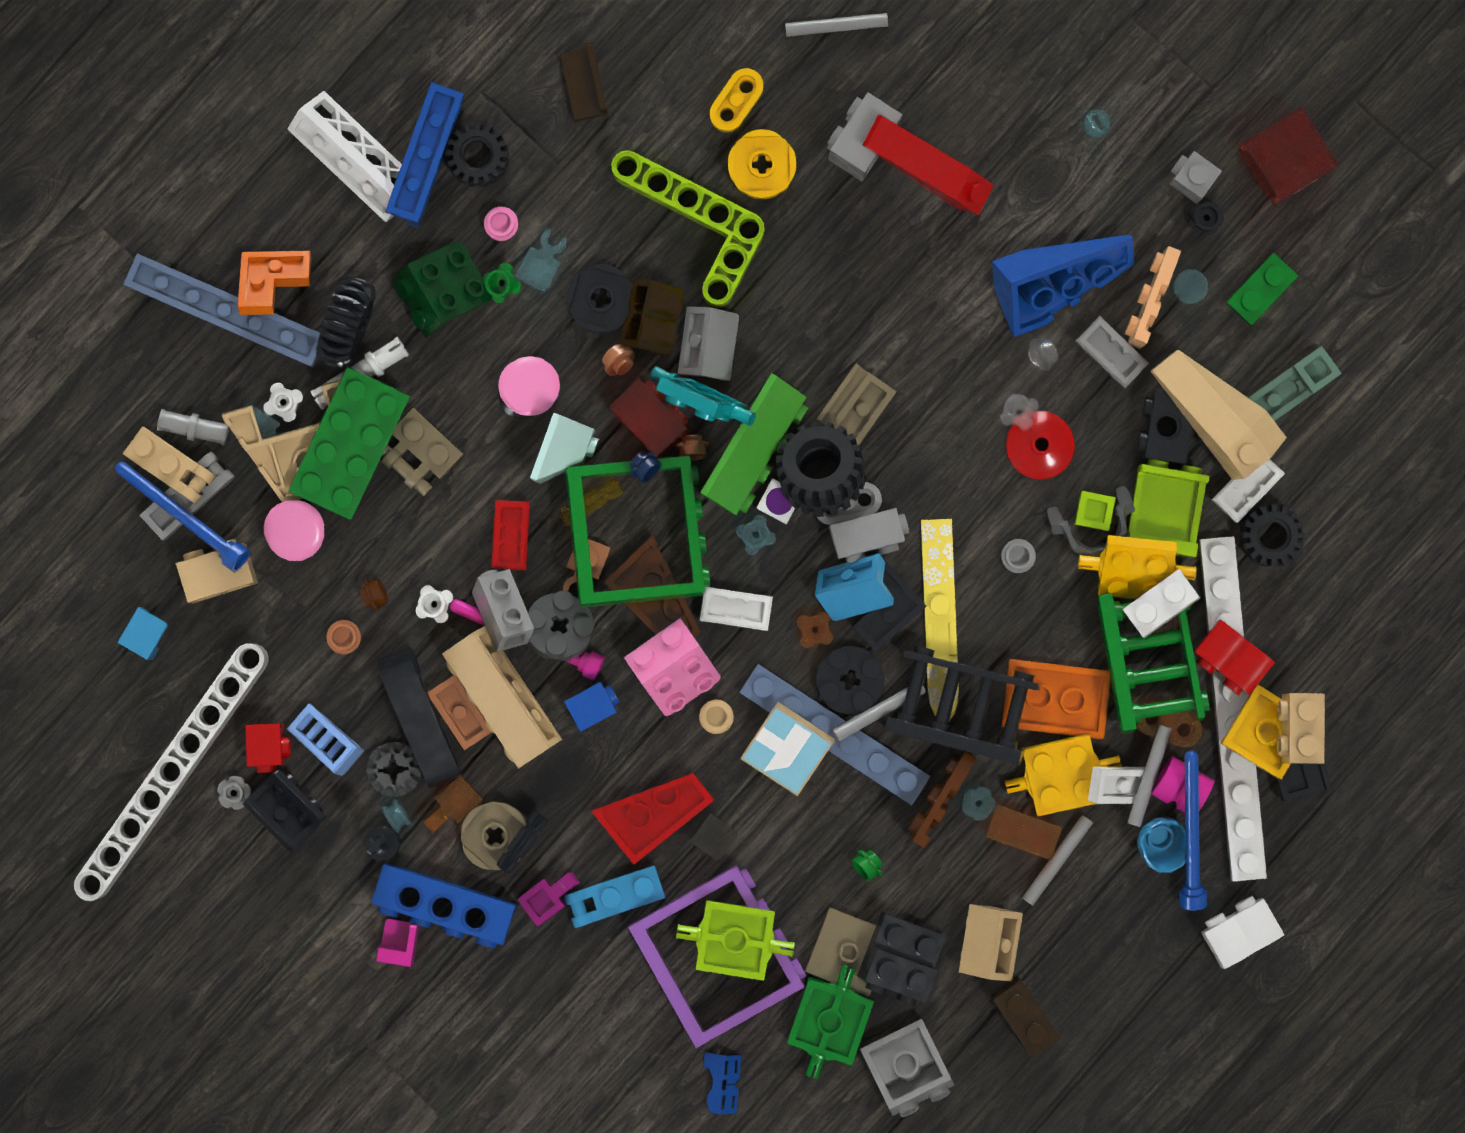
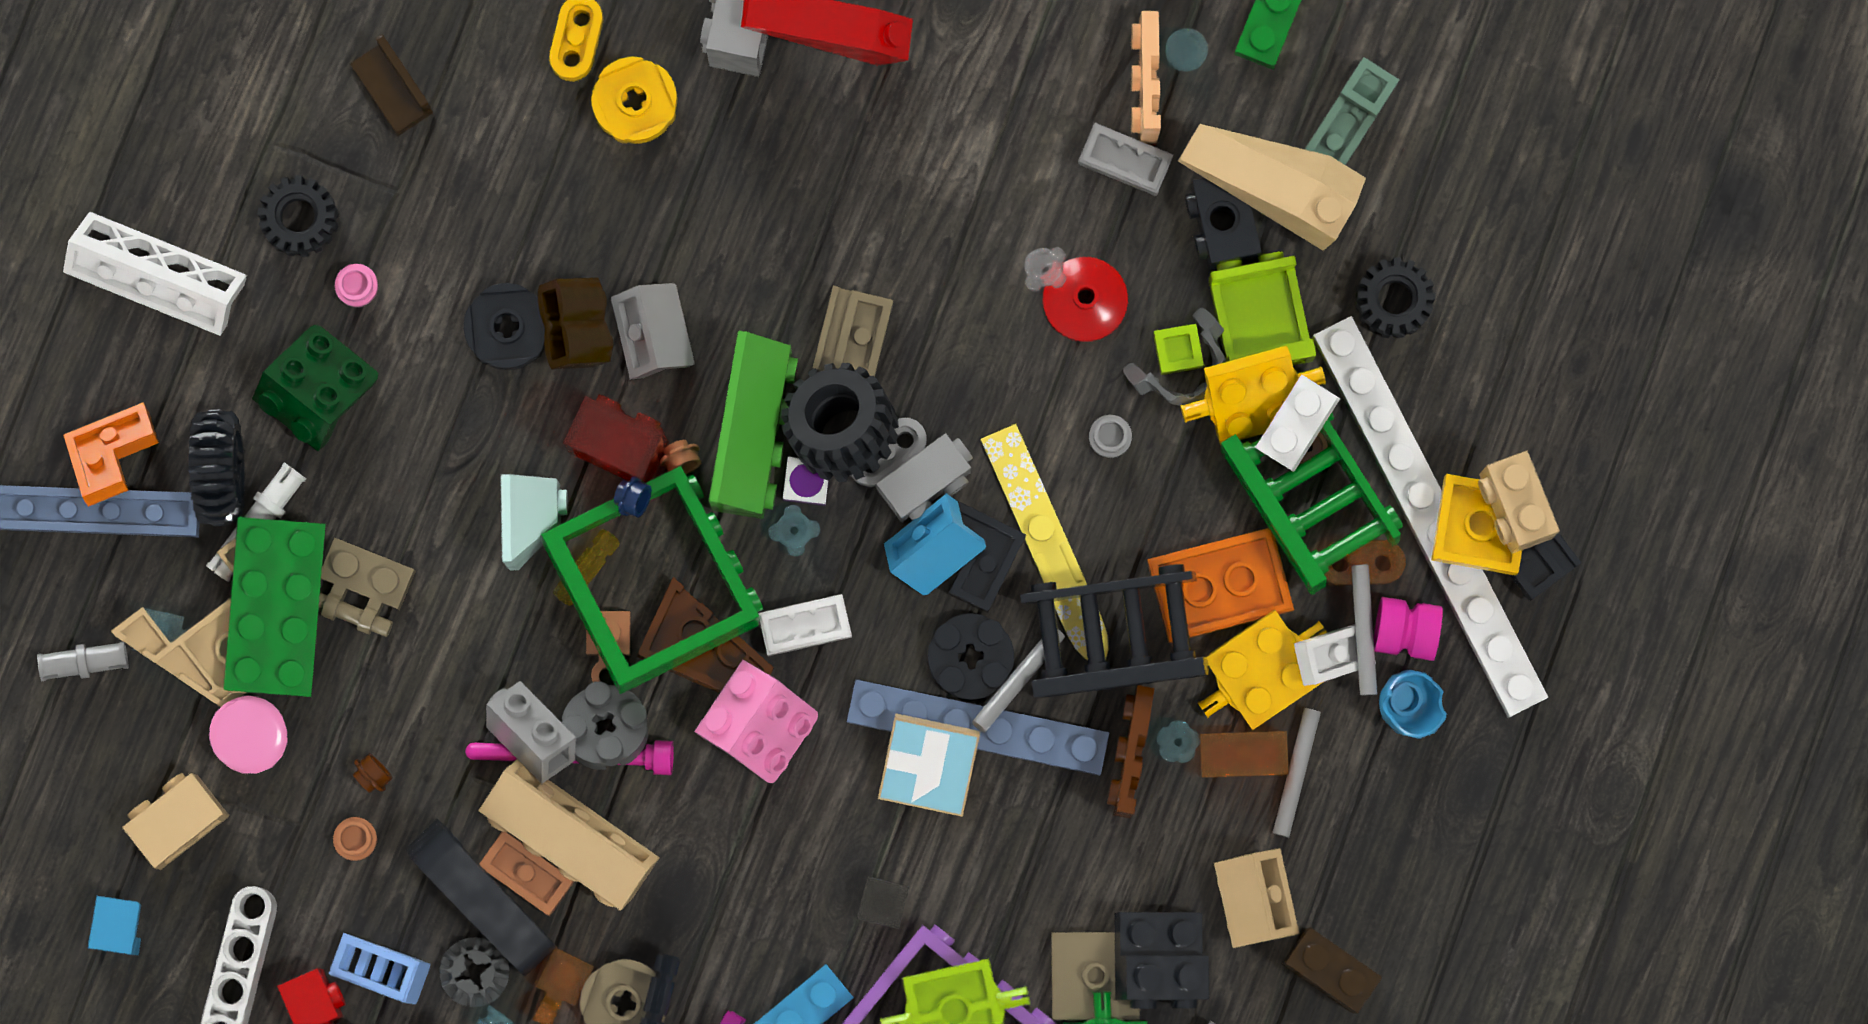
camera: 25 degrees left, 5 degrees down
blue piece [115,462,251,572] -> none
tan plate [123,426,216,504] -> none
light grey plate [139,451,235,541] -> none
white plate [264,383,303,422] -> none
blue fence [385,82,464,228] -> none
white plate [416,585,453,623] -> none
green plate [483,263,522,303] -> none
red plate [492,500,530,571] -> none
bright pink piece [498,356,560,419] -> none
clear light blue plate [515,228,567,293] -> none
blue brick [564,682,620,732] -> none
red wing [591,773,714,864] -> none
nougat plate [602,344,635,376] -> none
lime beam [611,150,765,308] -> none
teal plate [650,366,756,426] -> none
tan tile [699,700,734,734] -> none
clear orange plate [797,612,834,648] -> none
green plate [851,850,883,882] -> none
blue wedge [992,234,1134,337] -> none
clear plate [1028,337,1058,371] -> none
blue piece [1179,750,1207,911] -> none
red brick [1193,620,1275,696] -> none
white brick [1201,896,1284,969] -> none
white plate [1211,459,1285,523] -> none

